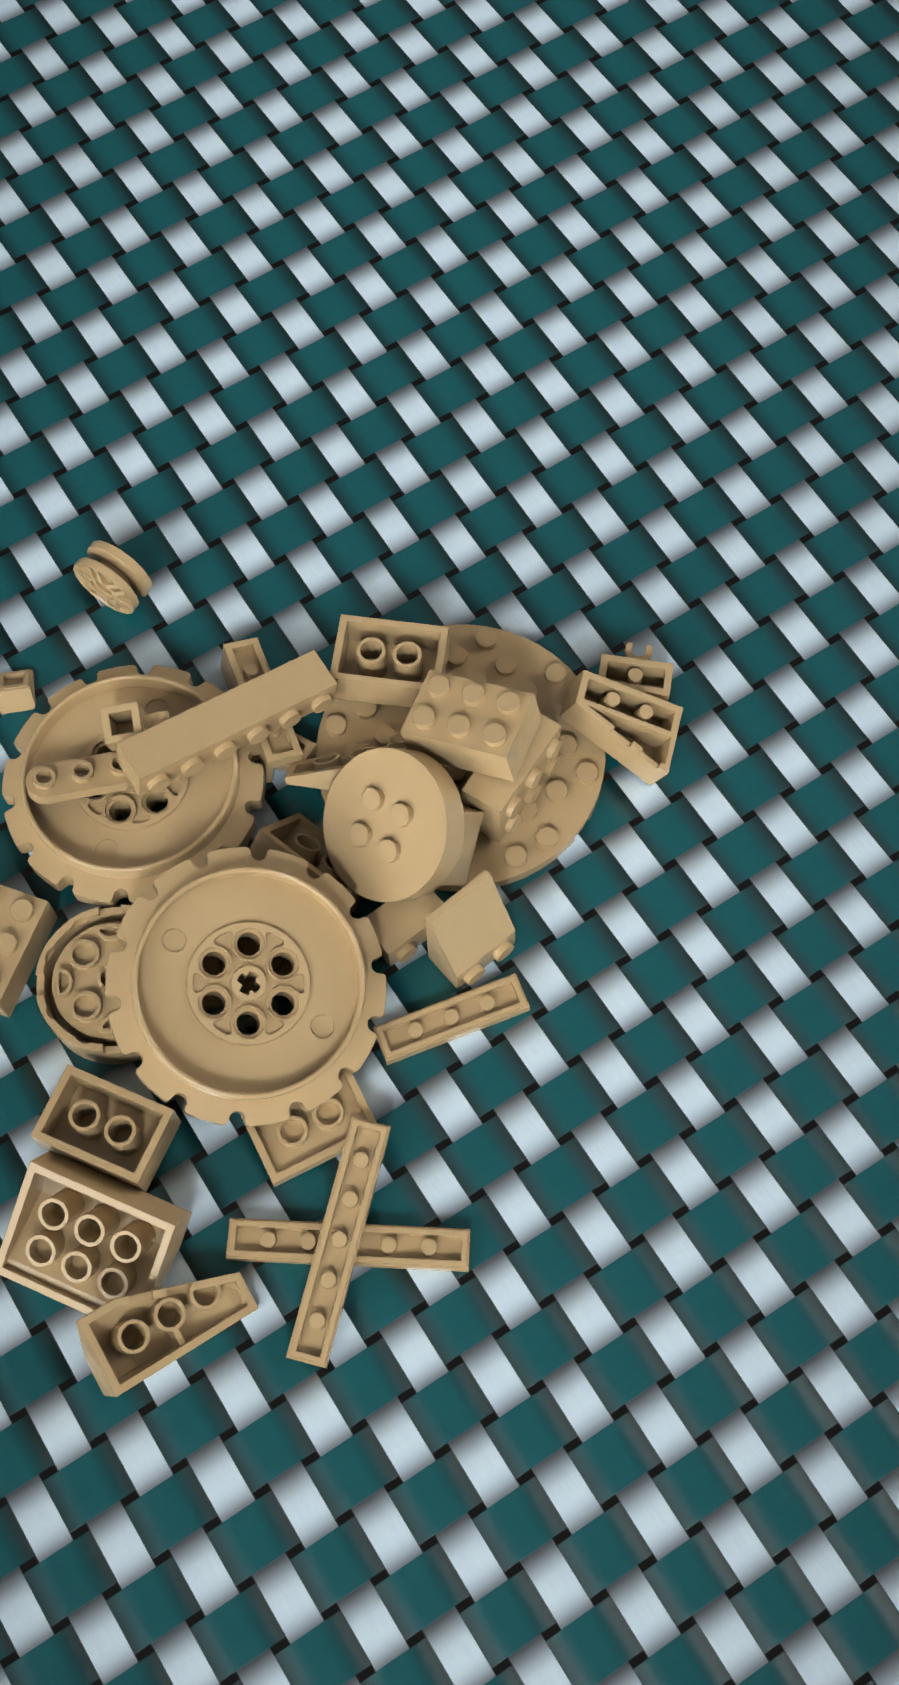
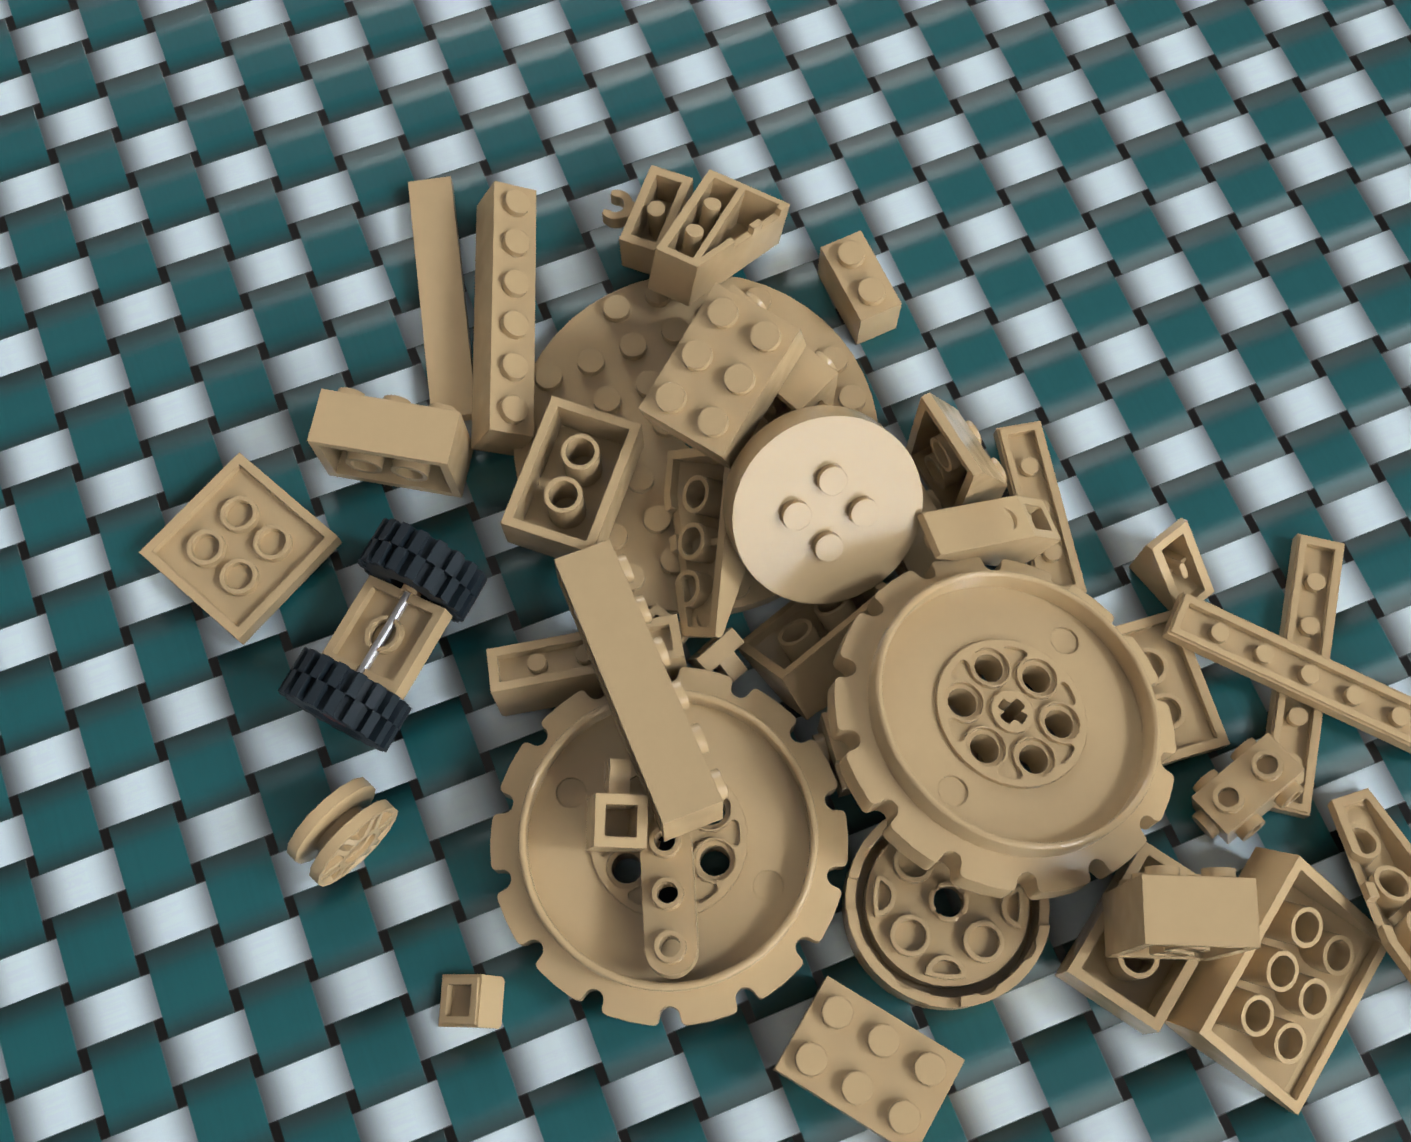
camera: 80 degrees left, 5 degrees up
none -> tan plate [139,452,342,645]
none -> black plate [277,518,487,752]
none -> tan brick [307,387,474,498]
none -> tan tile [408,176,473,421]
none -> tan brick [471,181,536,456]
none -> tan tile [688,627,747,683]
none -> tan brick [817,230,902,345]
none -> tan slope [917,495,1061,566]
none -> tan brick [1103,865,1261,961]
none -> tan slope [1129,518,1215,611]
none -> tan brick [1191,733,1305,844]

